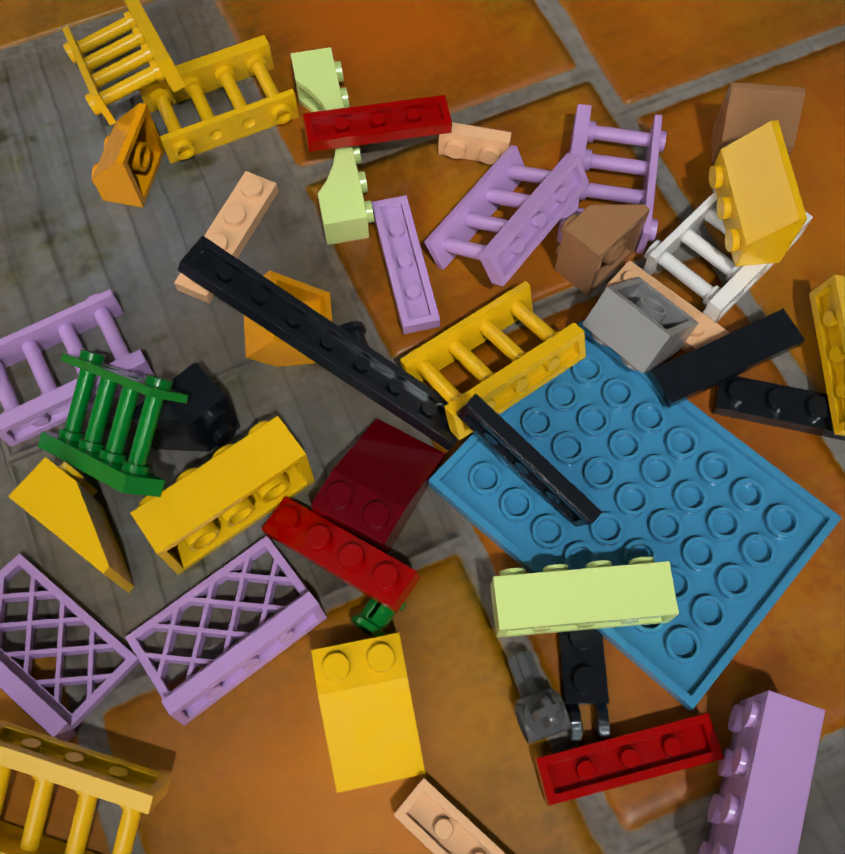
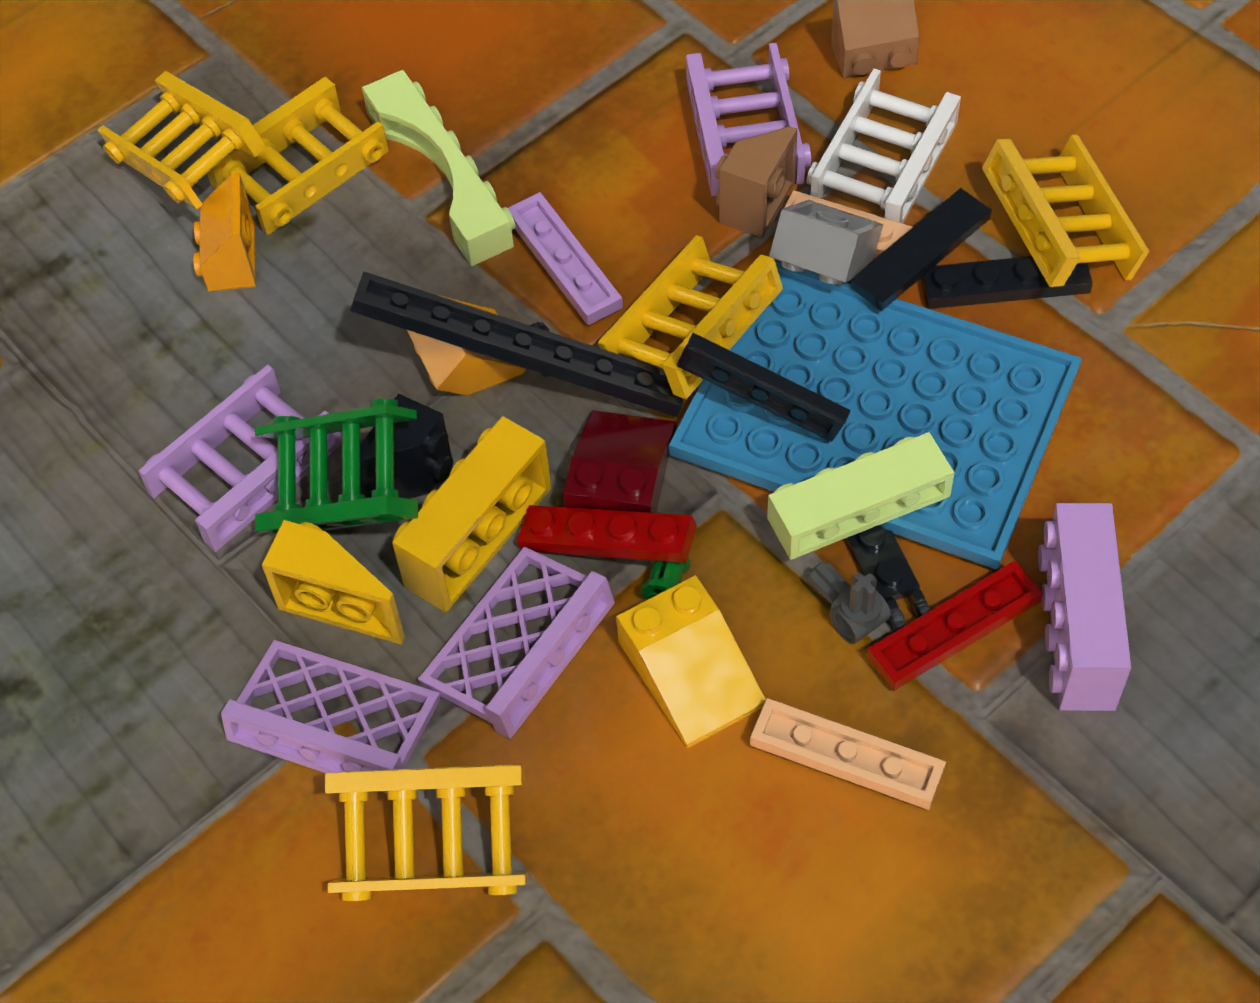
camera: 15 degrees left, 10 degrees down
light nougat plate [174,171,279,304] -> none
red plate [303,95,452,152] -> none
lavender fence [424,145,590,286] -> none
light nougat plate [438,122,512,165] -> none
yellow slope [709,120,807,267] -> none

